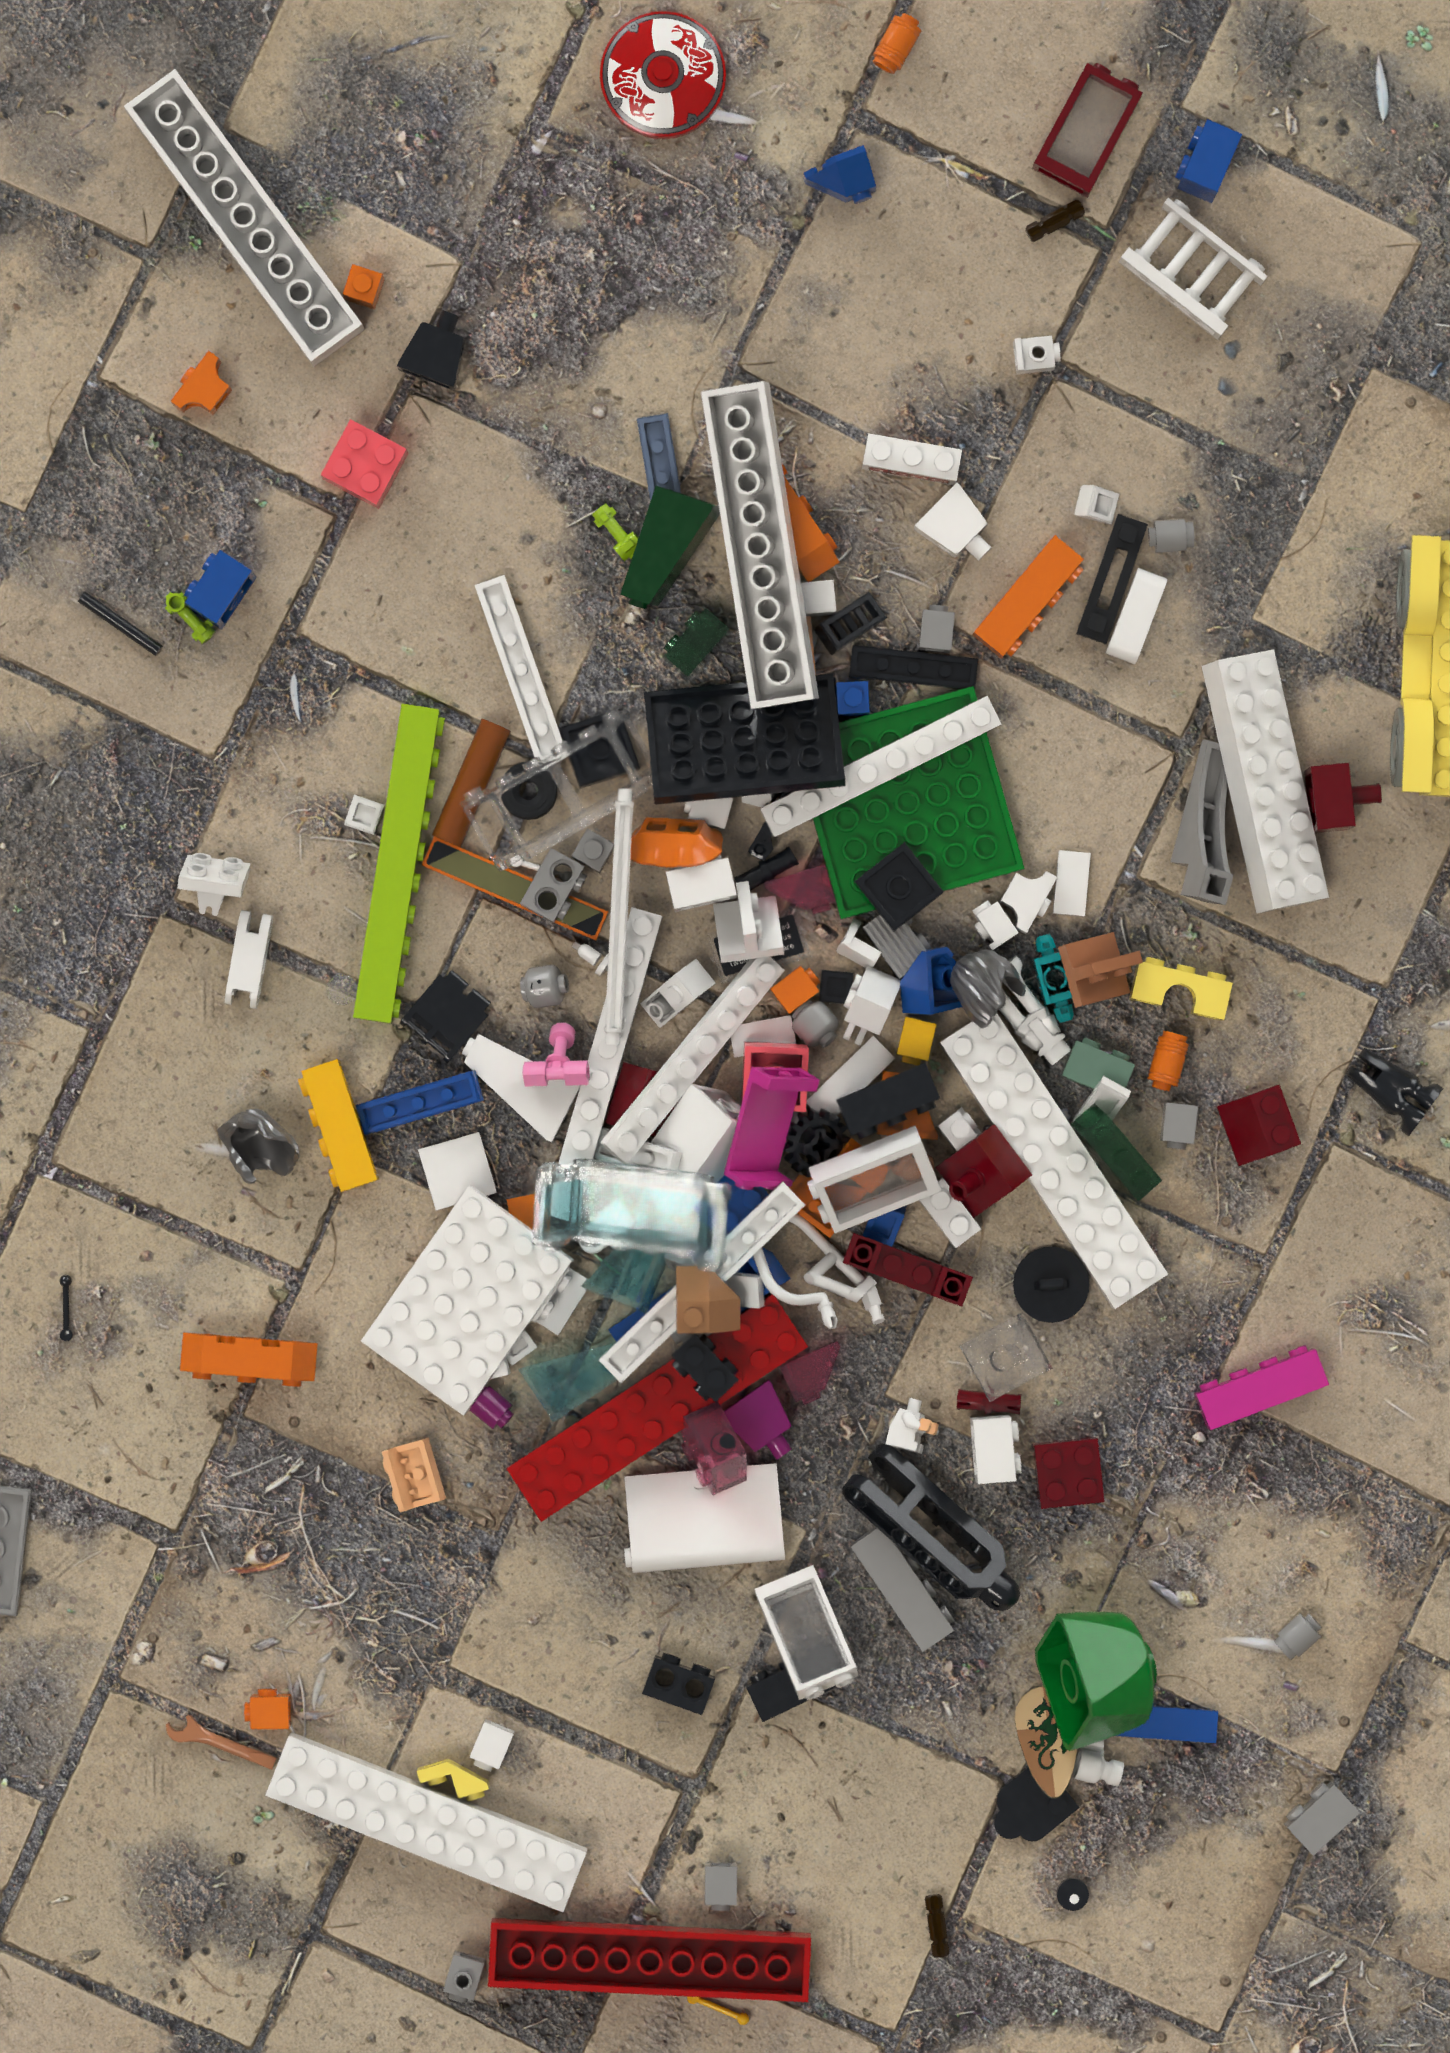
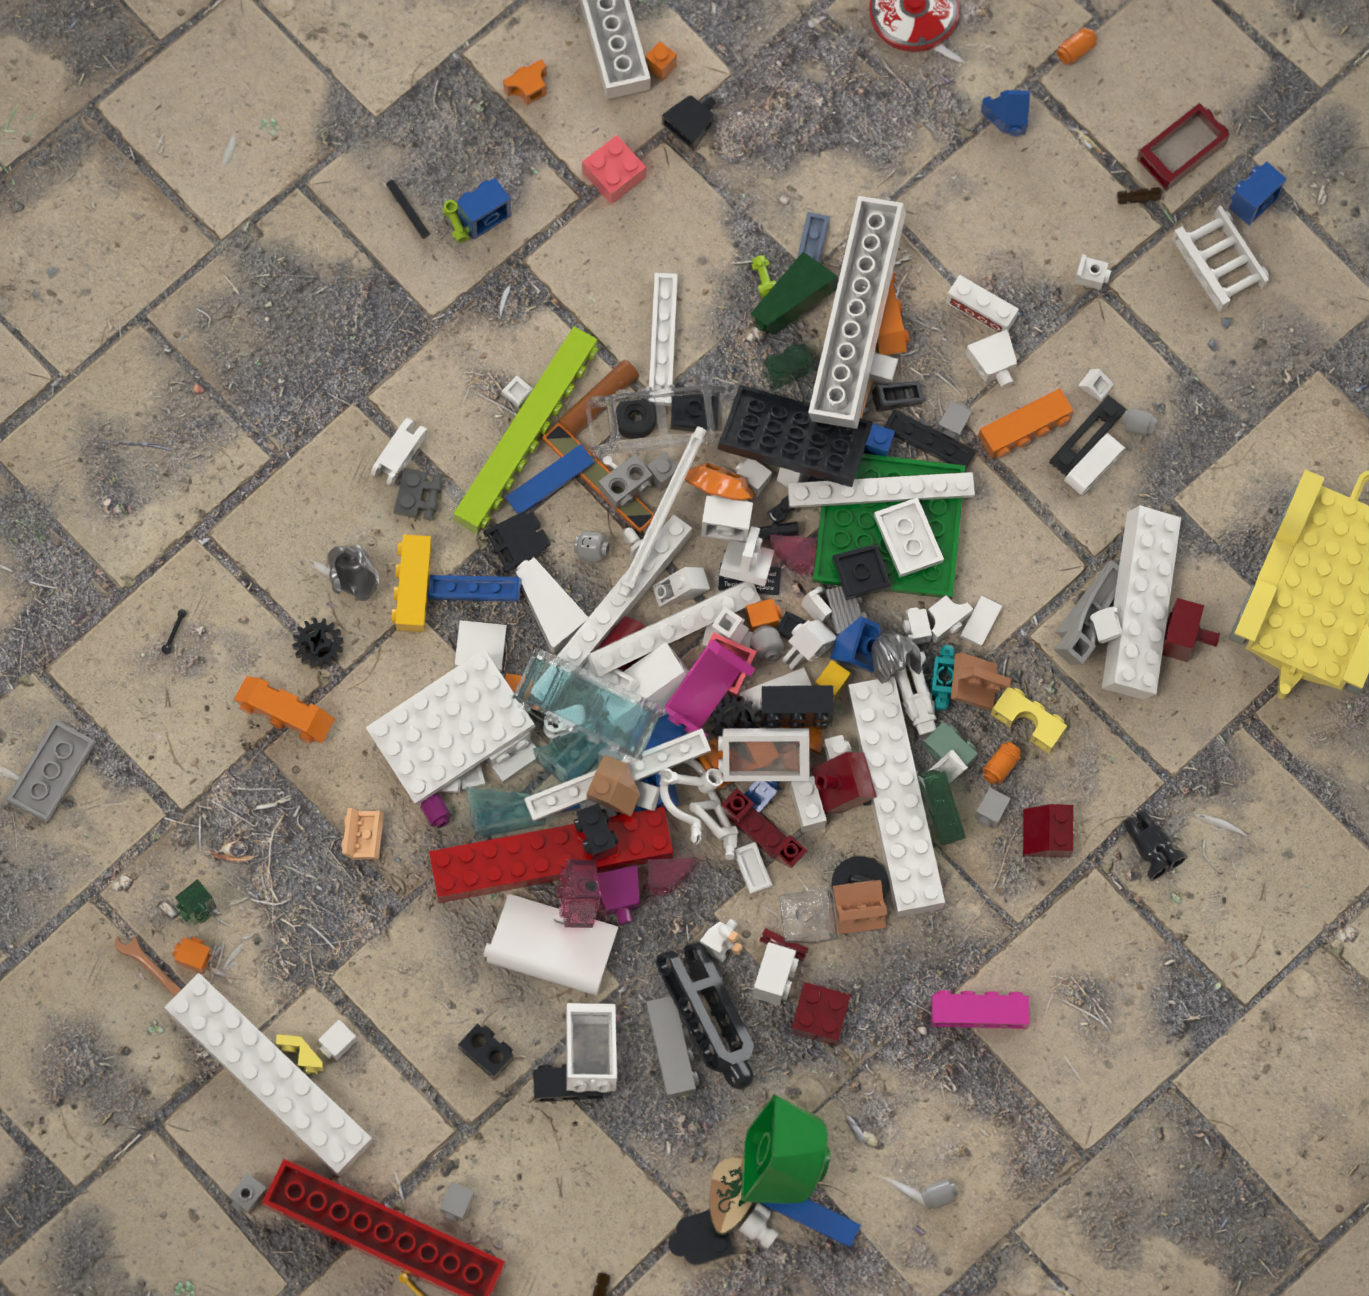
camera: 25 degrees right, 15 degrees down
white plate [178,853,250,916] -> none
bright pink bar [523,1023,590,1086] -> none
none -> clear green brick [175,879,217,926]
none -> black gear [292,618,344,670]
none -> dark grey plate [394,468,443,521]
none -> blue tile [505,444,595,514]
none -> white brick [658,768,723,793]
none -> white brick [712,607,749,644]
none -> white tile [734,842,773,895]
none -> nougat bracket [833,880,887,934]
none -> white plate [874,497,944,577]
none -> white tile [1090,607,1123,644]

